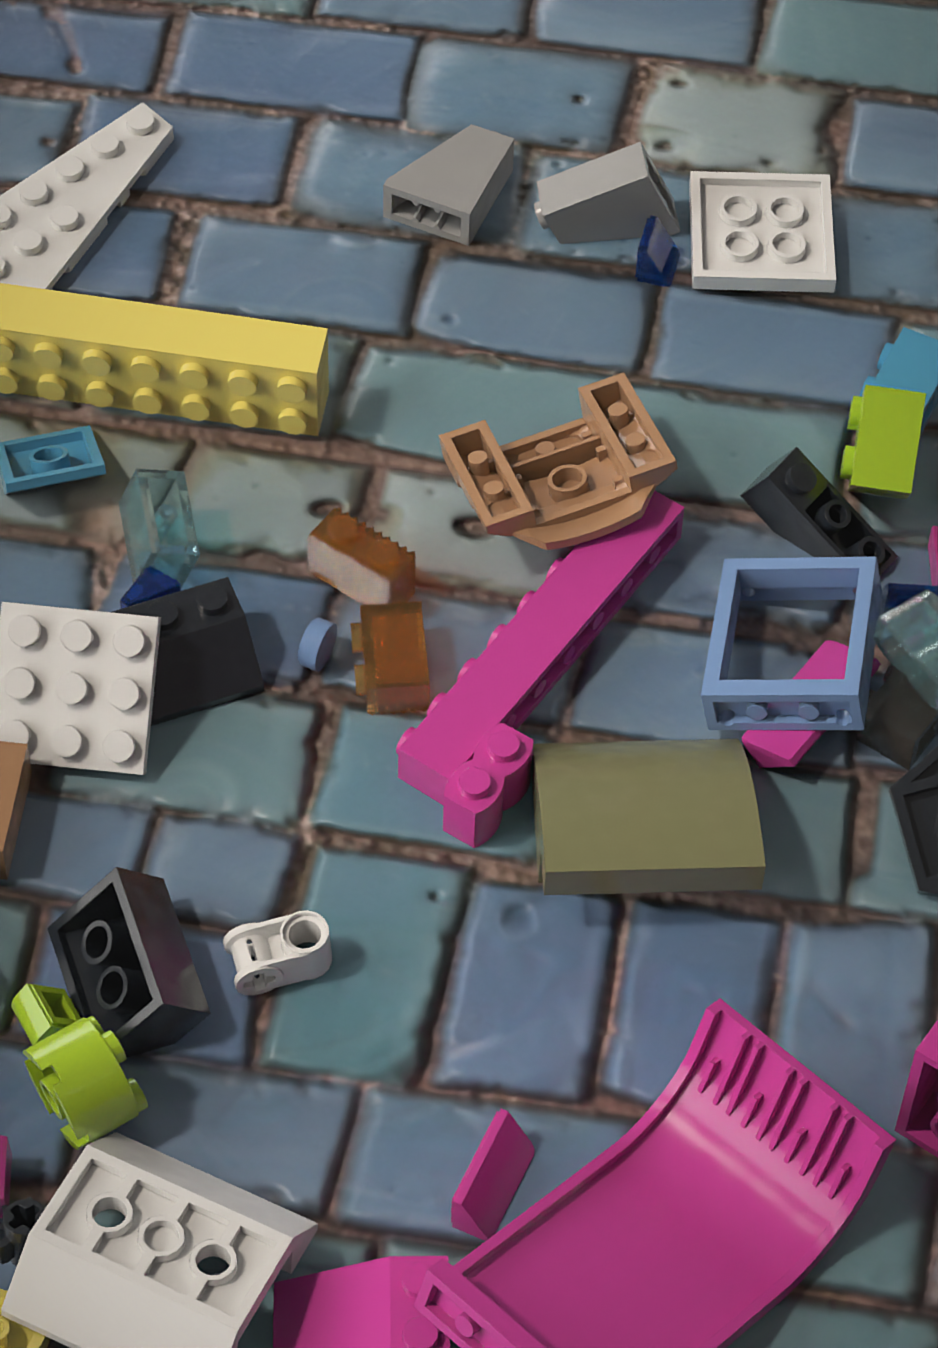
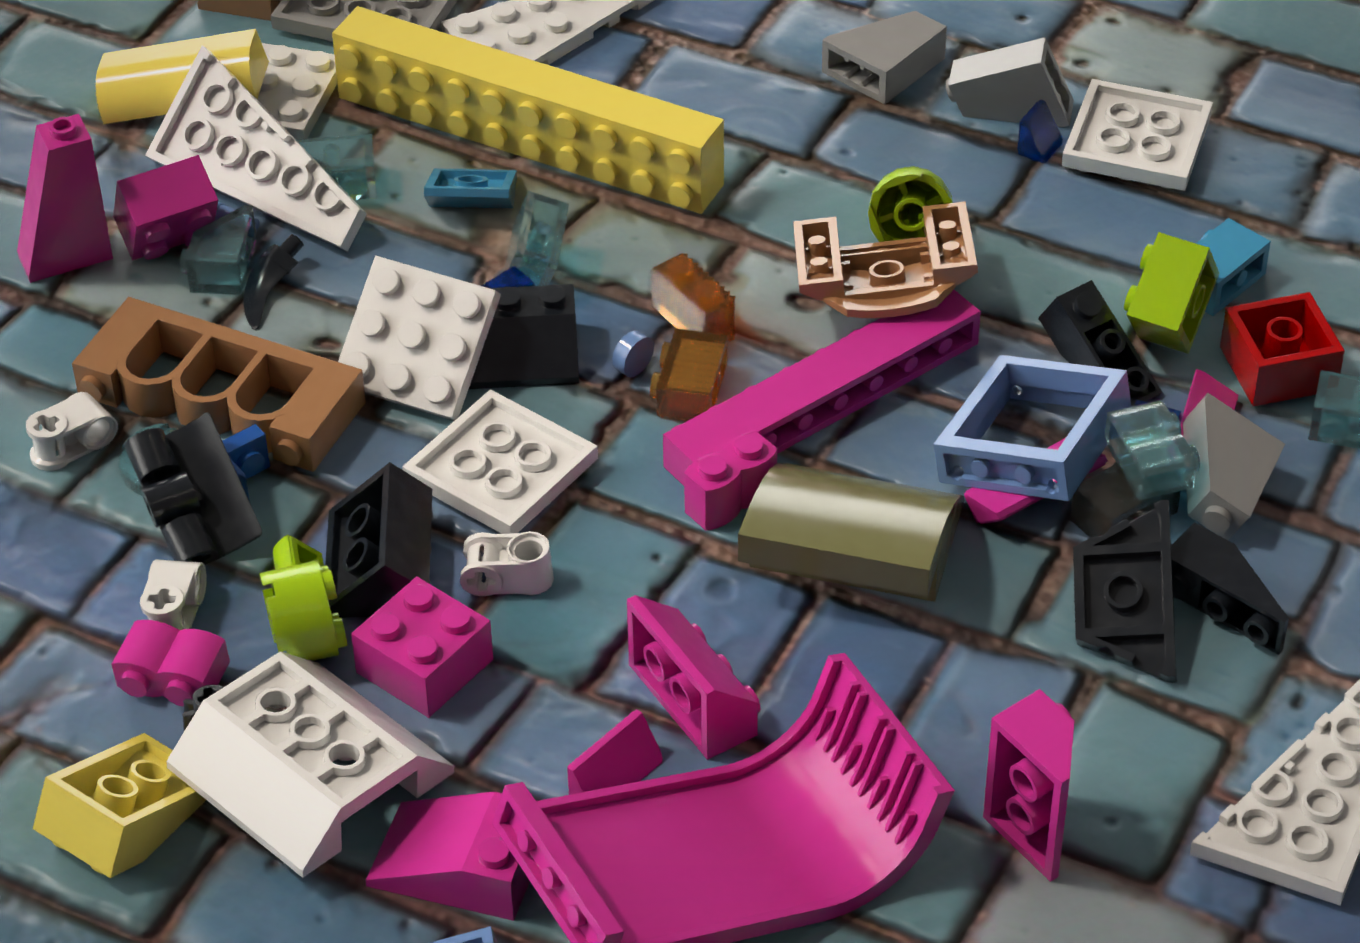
camera: 20 degrees right, 10 degrees down
none -> dark pink brick [351,576,493,718]
none -> white plate [402,389,598,534]
none -> dark pink slope [627,595,761,760]
none -> lime cylinder [868,166,953,242]

